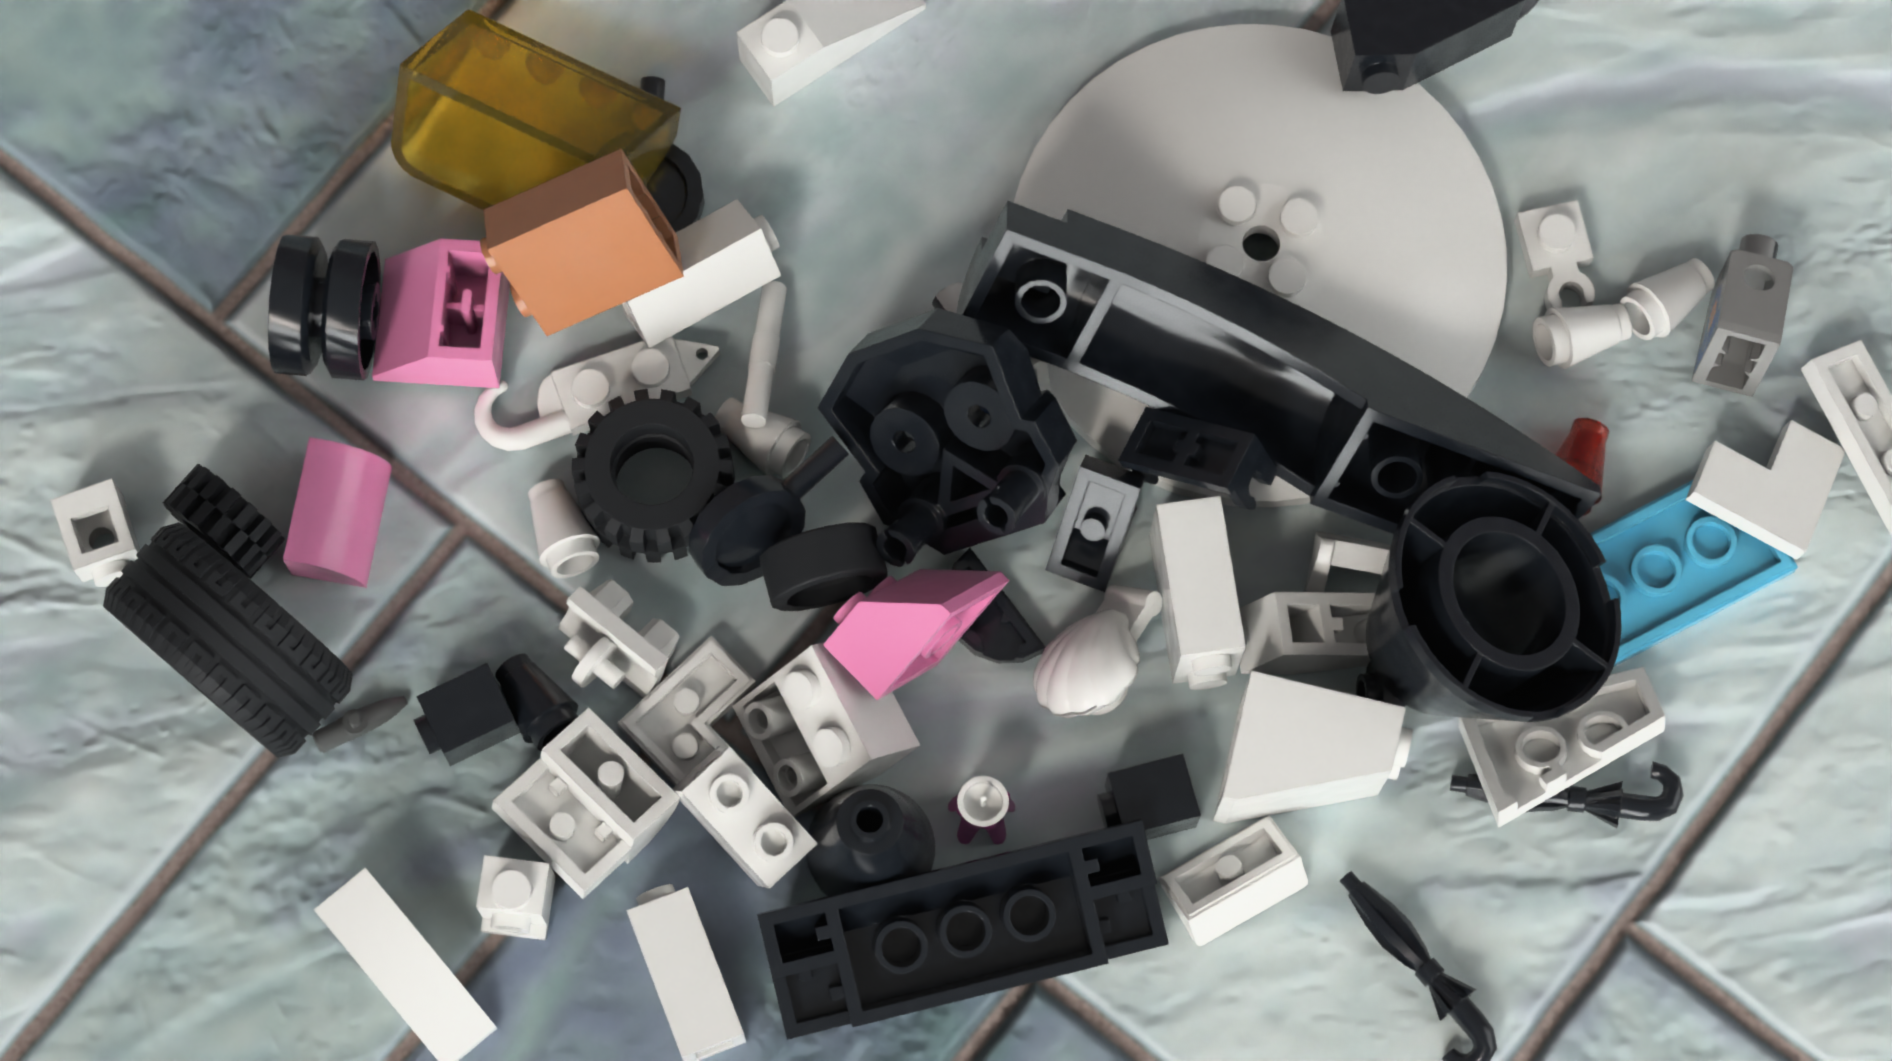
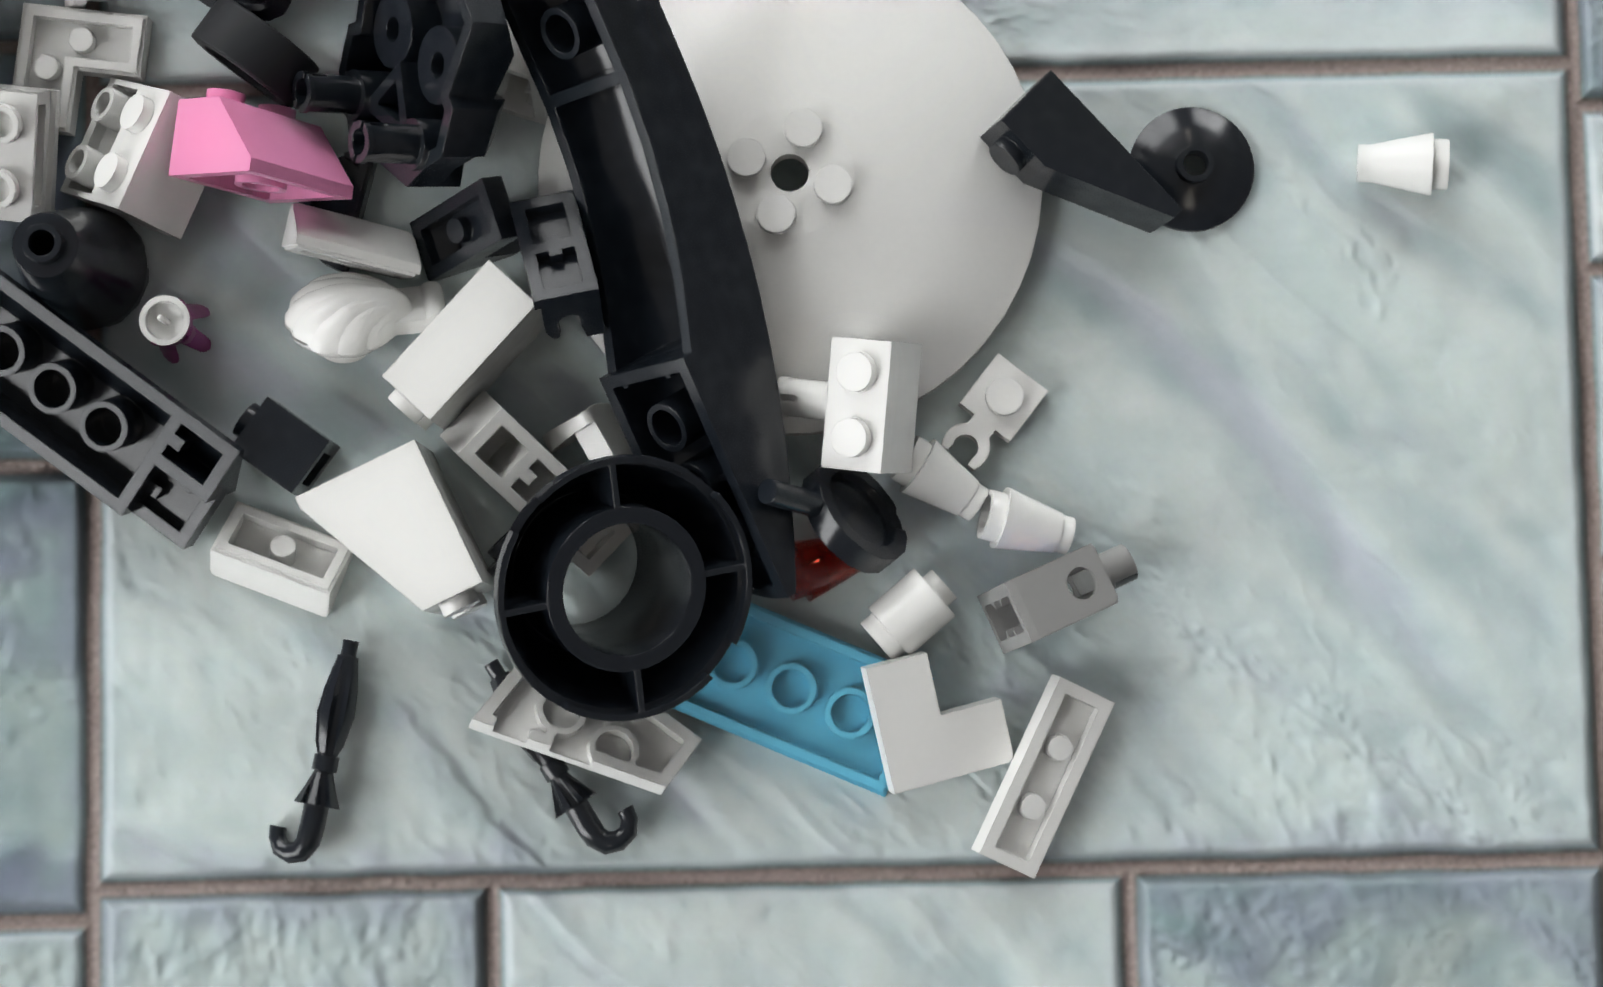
camera: 55 degrees right, 10 degrees up
none -> white slope [281,203,422,279]
none -> black piece [758,465,907,573]
none -> white brick [777,337,922,474]
none -> white brick [860,568,957,659]

